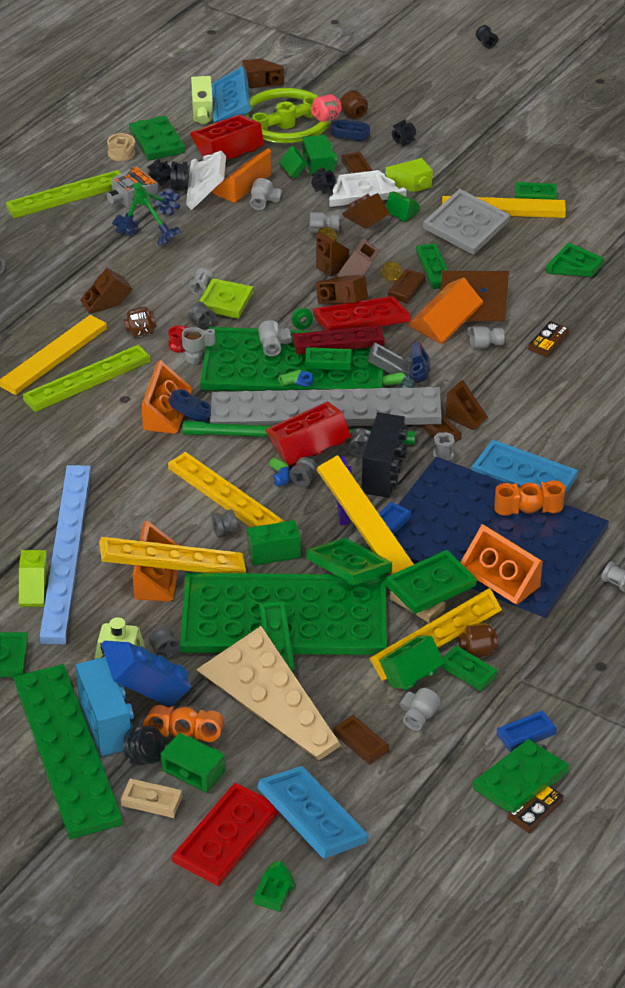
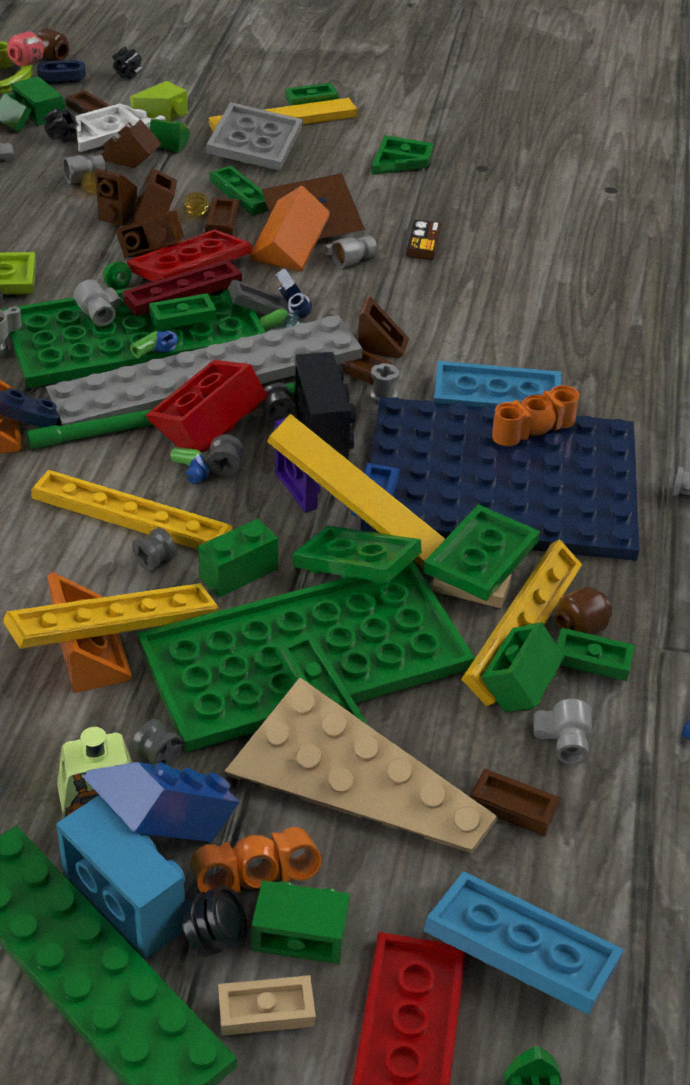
camera: 25 degrees left, 0 degrees up
orange slope [460,524,543,605] -> none

